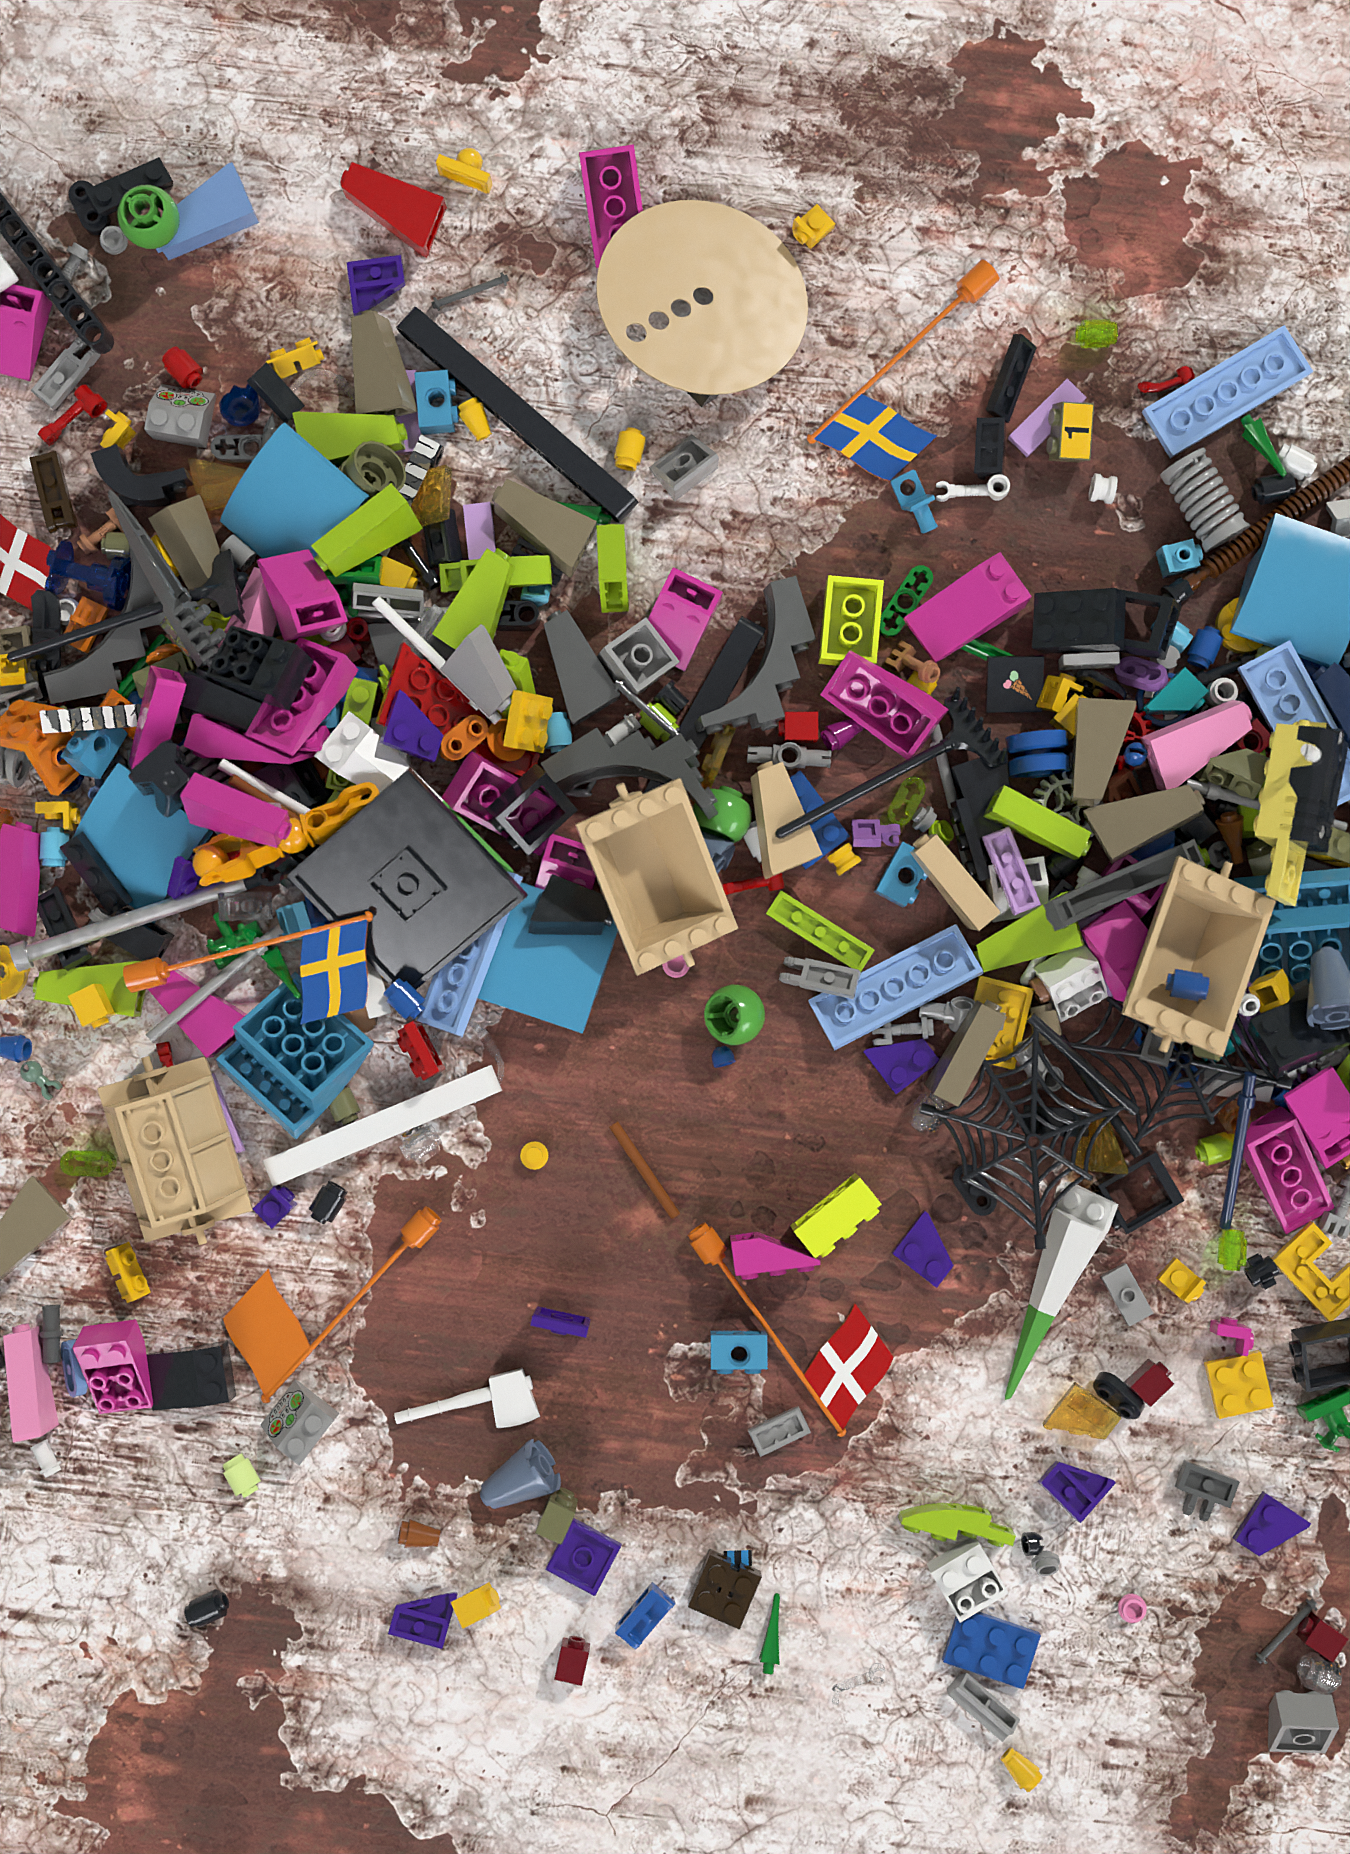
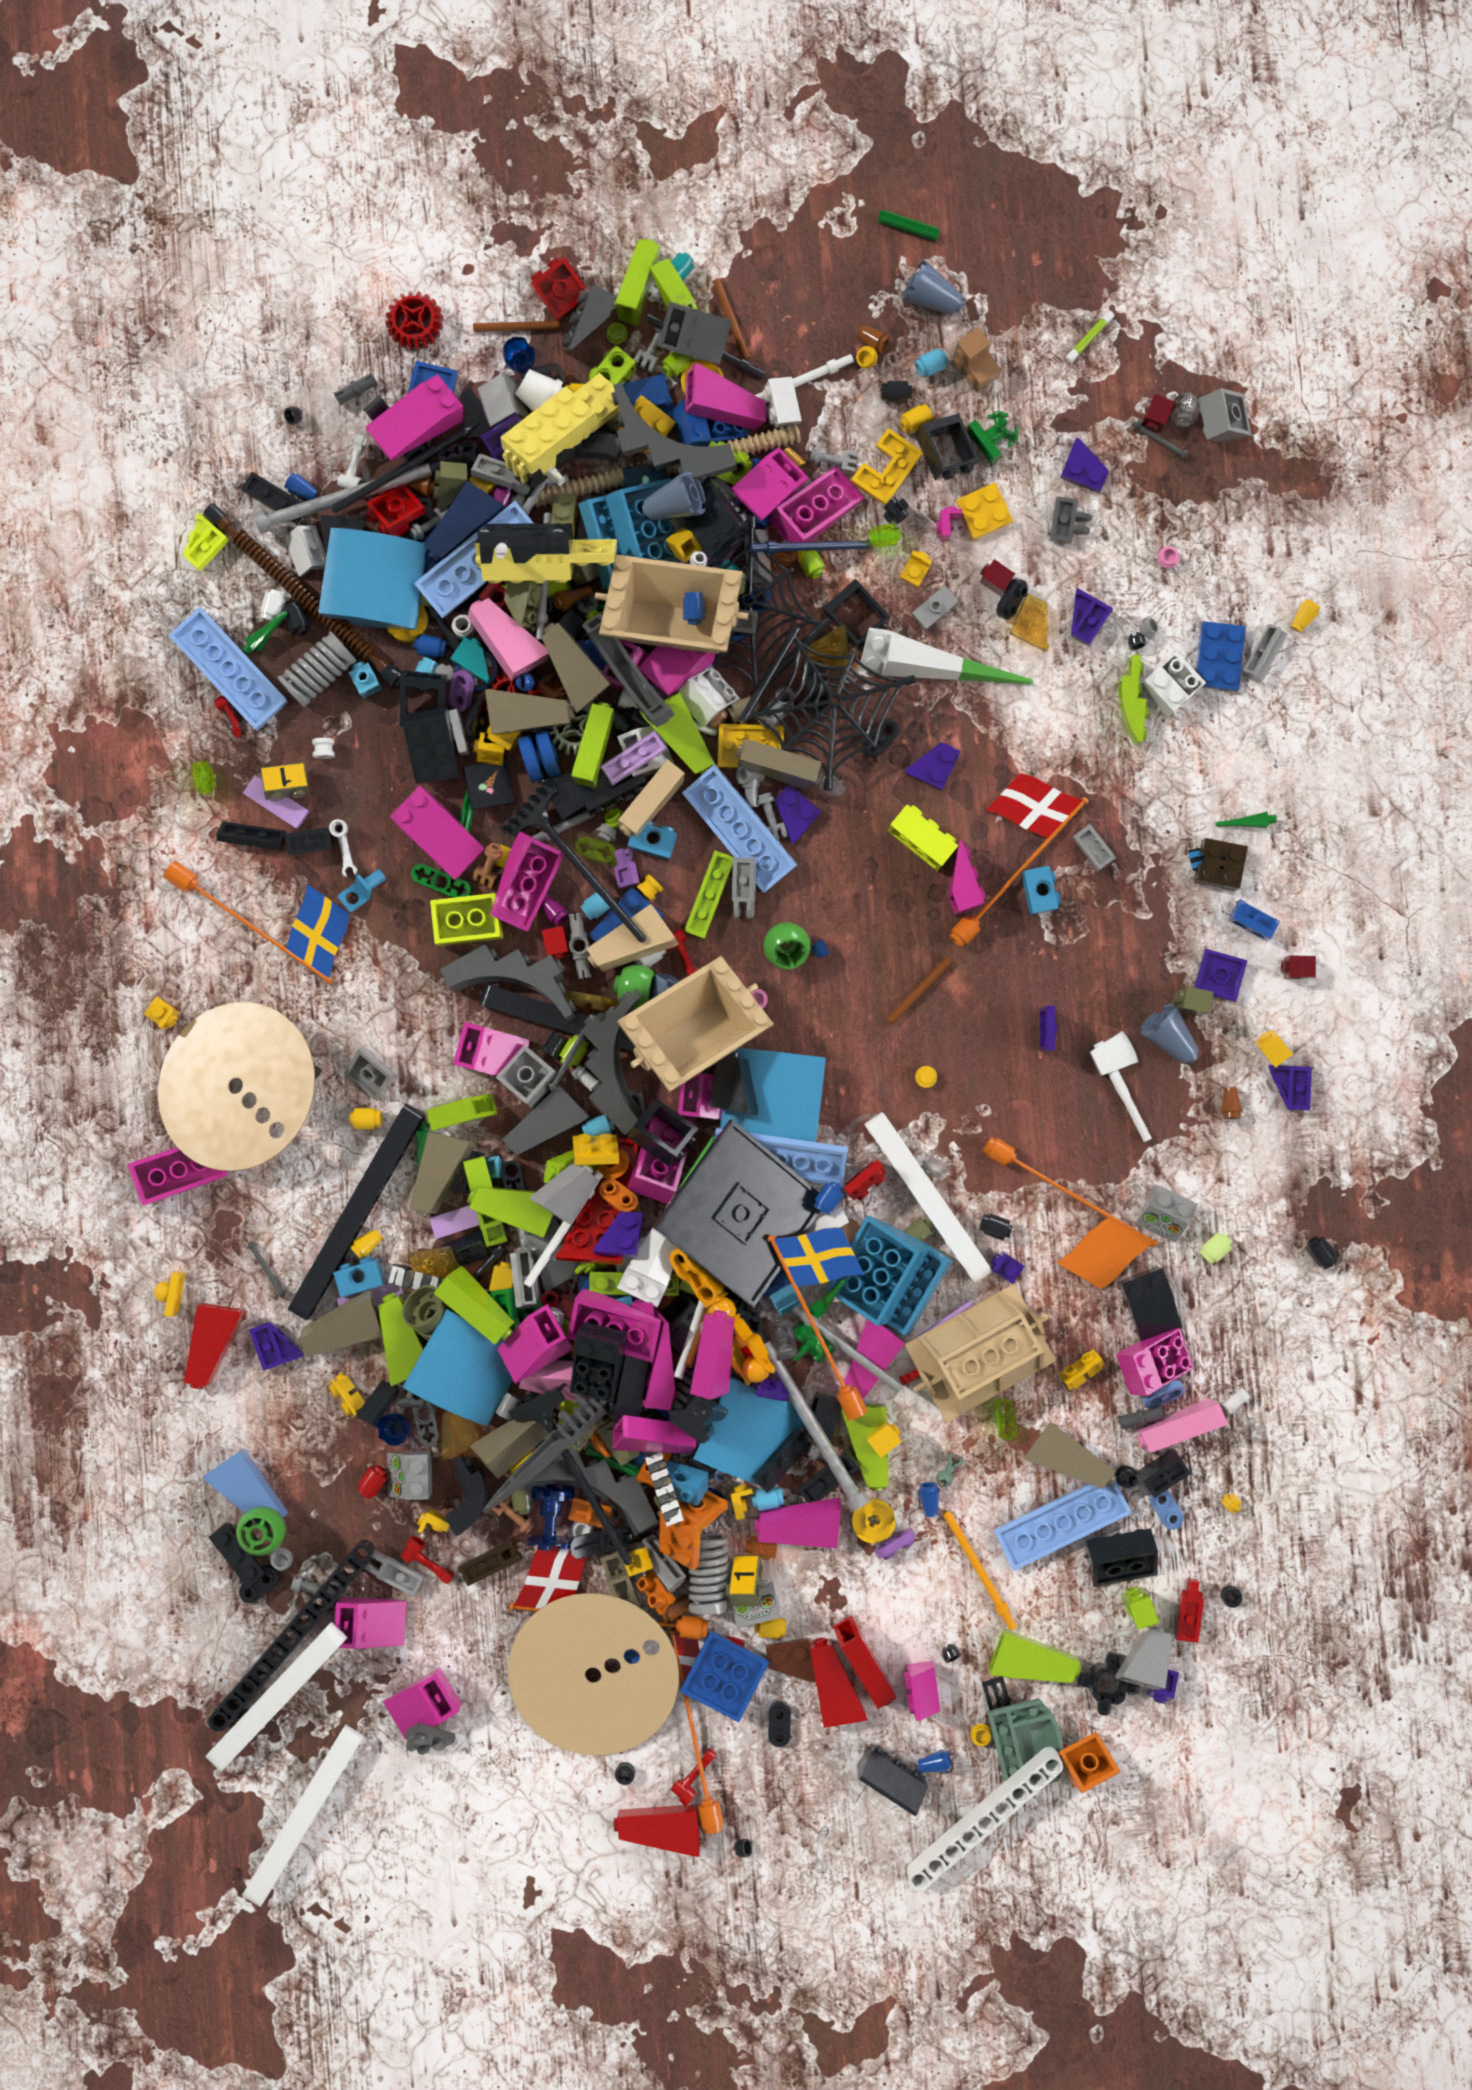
camera: 95 degrees left, 0 degrees up
none -> medium azure brick [580,892,610,921]

